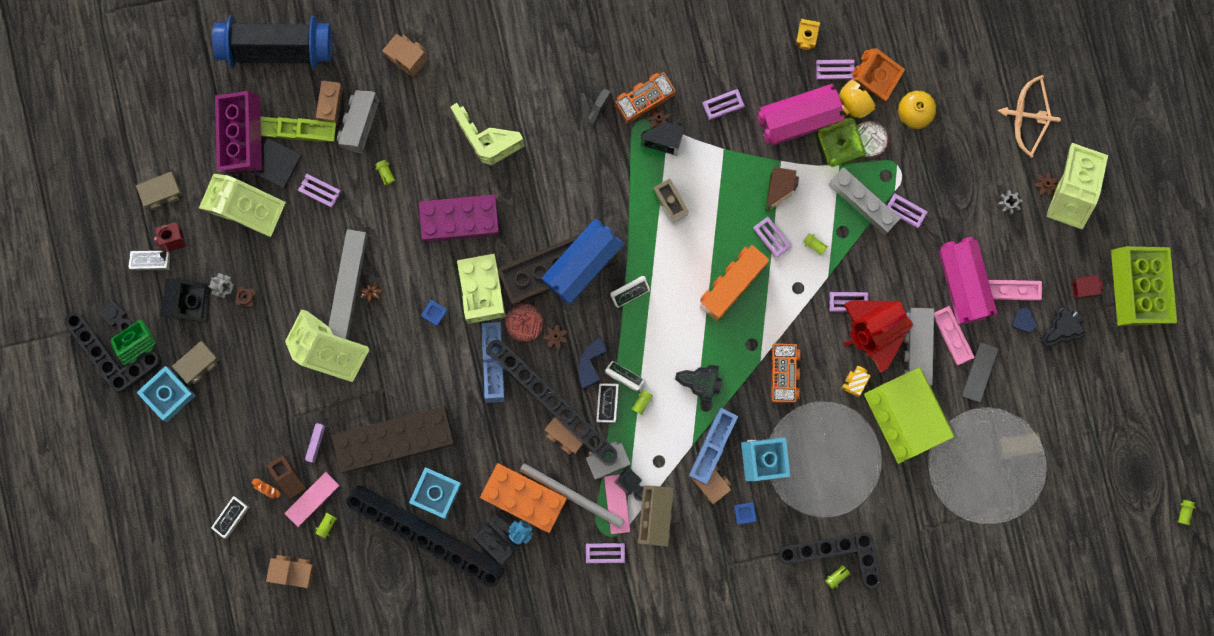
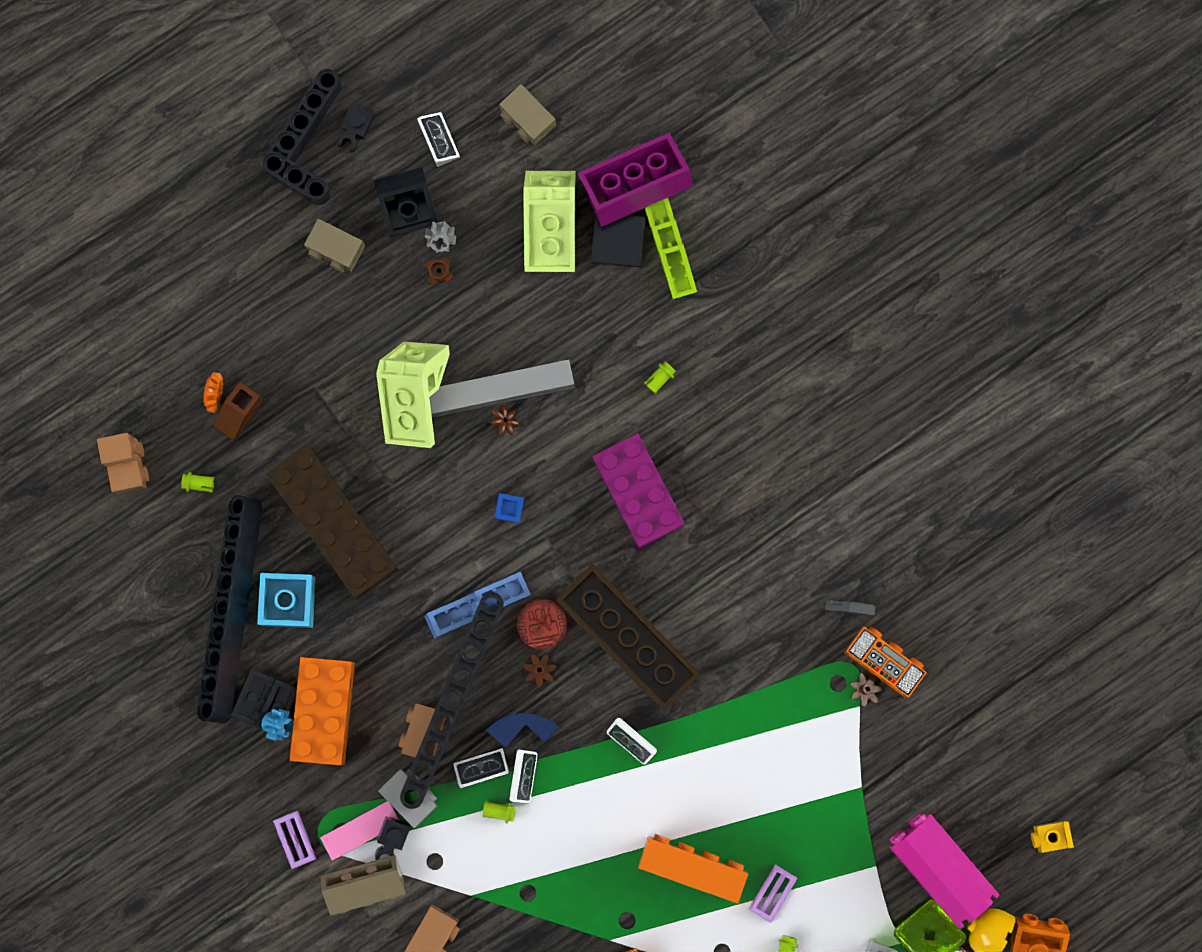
camera: 70 degrees right, 0 degrees up
green brick [110,320,156,365] -> none
medium azure brick [137,366,196,422] -> none
dark red brick [154,222,186,253] -> none
slope [211,496,249,539] -> none
black brick [212,15,333,69] -> none
bright pink tile [284,472,340,527] -> none
lavender tile [298,174,341,208] -> none
lavender tile [305,423,326,463] -> none
medium nougat brick [316,81,343,125] -> none
light grey slope [337,90,379,154] -> none
medium nougat brick [382,33,427,78] -> none
yellowish green bracket [451,103,525,165] -> none
yellowish green bracket [457,254,506,324] -> none
light grey piece [520,463,625,528] -> none
blue brick [541,219,625,306] -> none
black slope [641,121,685,156] -> none
dark tan brick [653,179,689,224] -> none
black rock [675,365,722,404] -> none
medium blue slope [689,408,738,485] -> none
lavender tile [702,89,744,121] -> none
reddish brown slope [765,167,799,211] -> none
lavender tile [816,60,855,80] -> none

